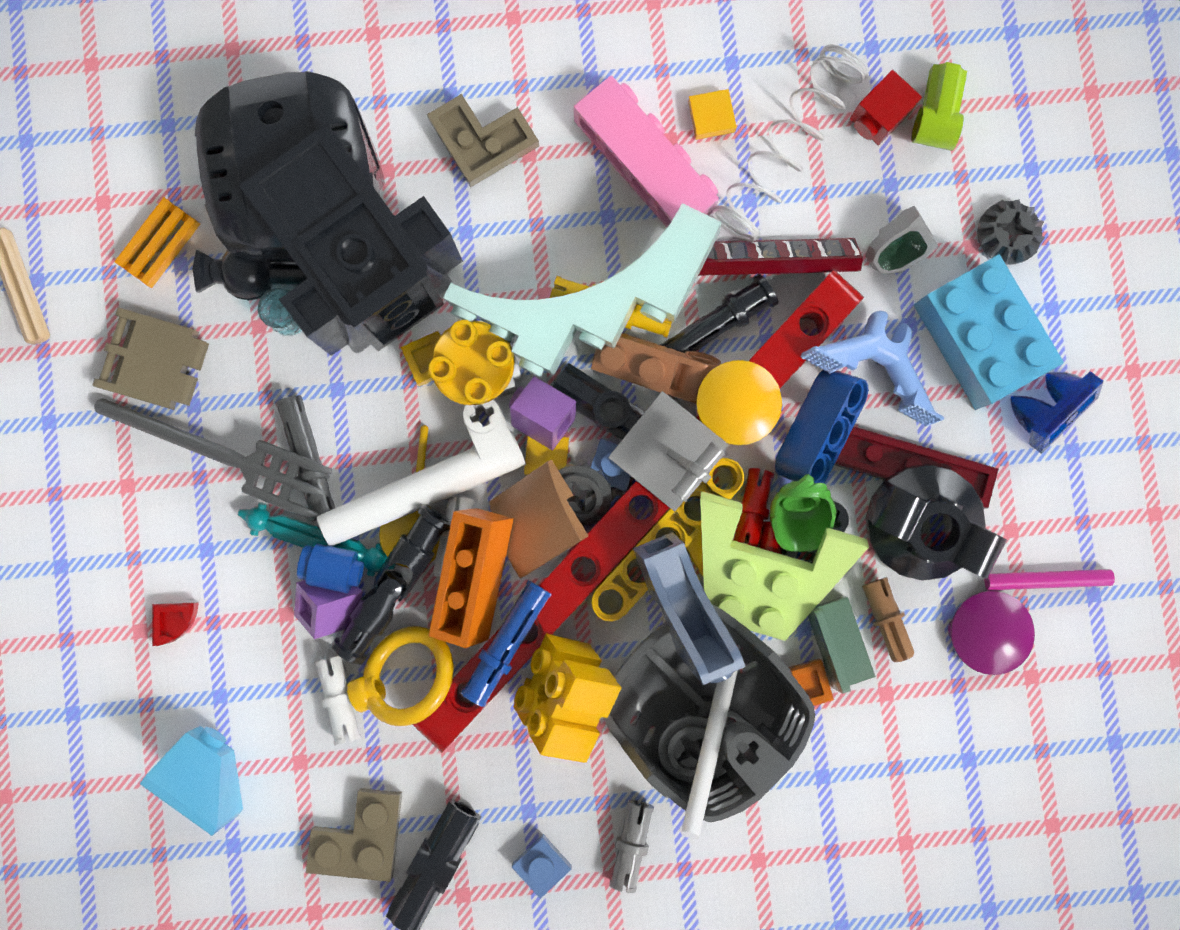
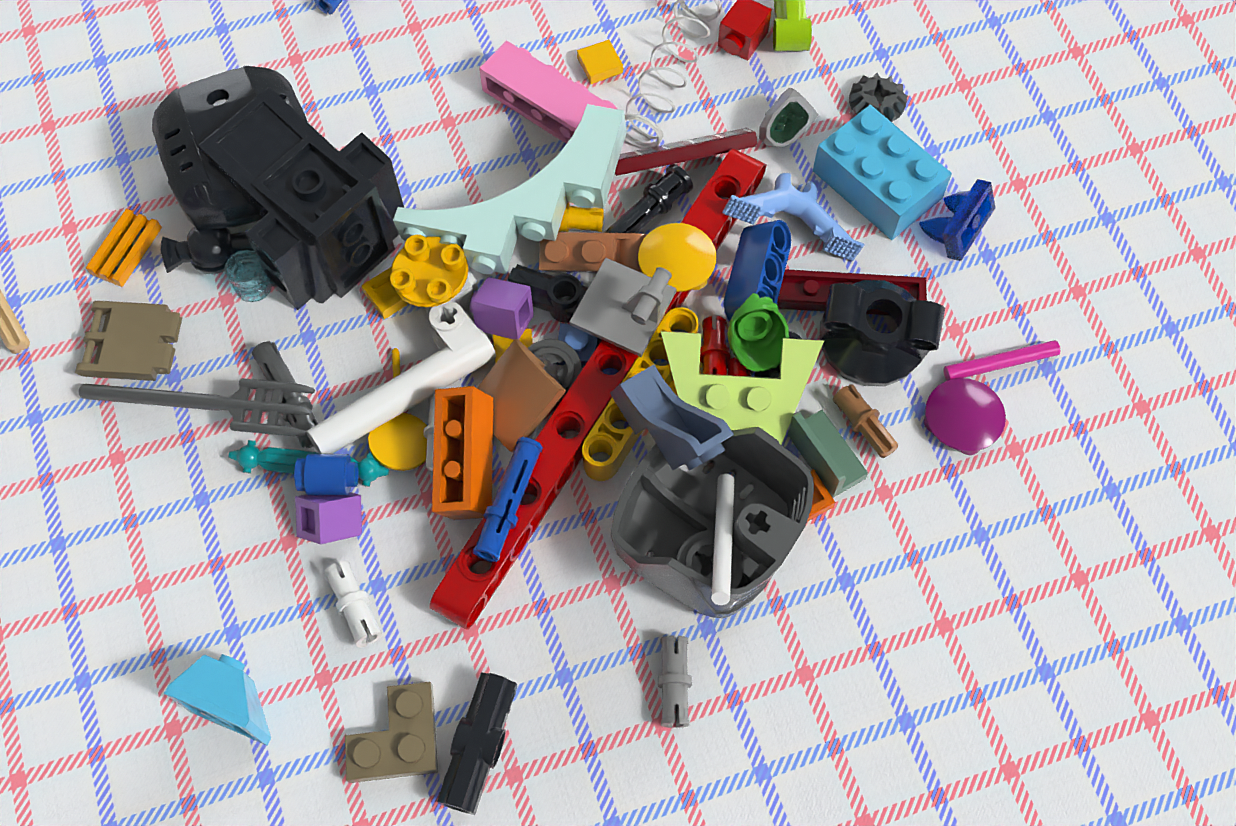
camera: 10 degrees left, 20 degrees down
red tile [152,602,199,646] -> none
black piece [331,504,451,665] -> none
yellow piece [347,626,454,726] -> none
dark tan plate [427,94,539,188] -> none
medium blue plate [512,834,572,899] -> none
yellow brick [513,634,622,763] -> none

